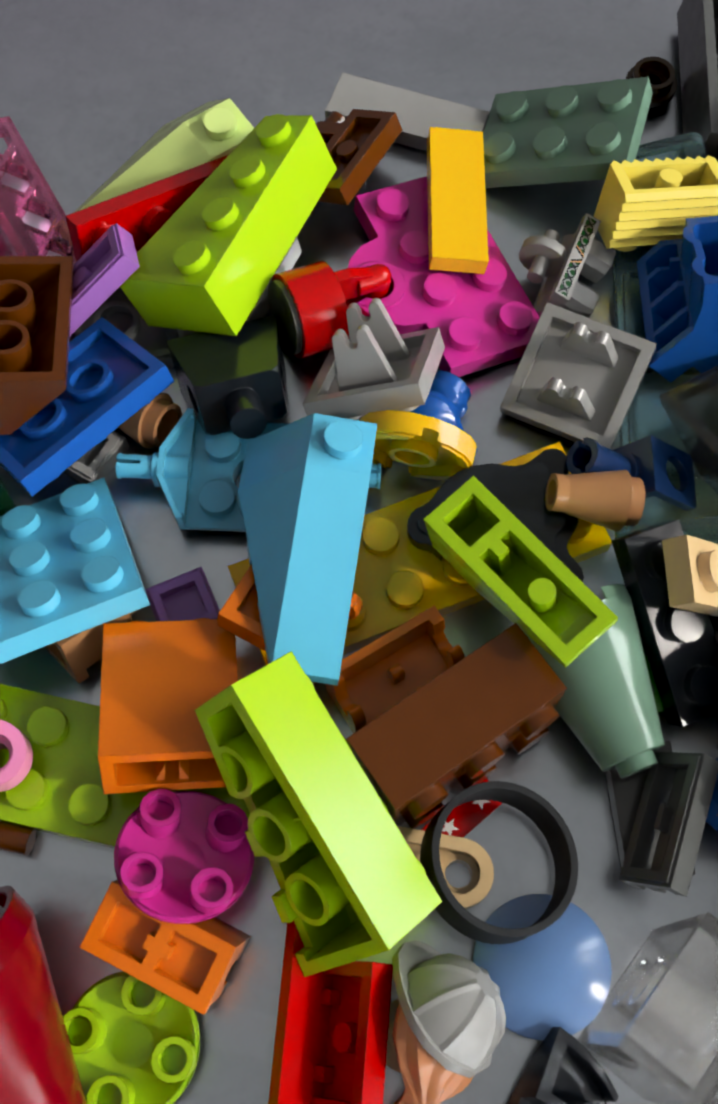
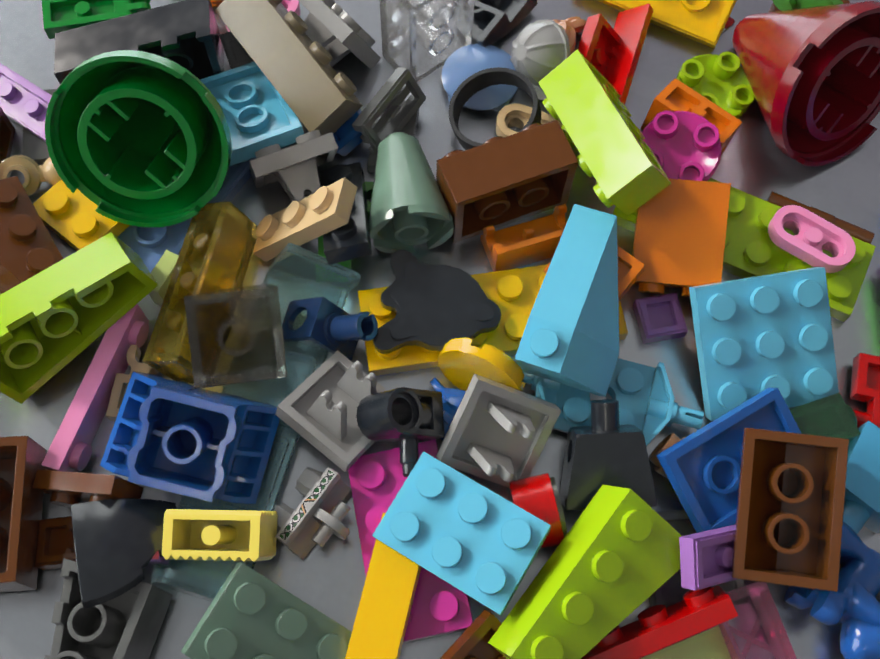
camera: 170 degrees left, 0 degrees up
lime slope [423,475,618,668] -> none
medium nougat cone [545,469,645,532] -> none
none -> black piece [356,387,445,477]
none -> medium azure plate [372,451,551,616]

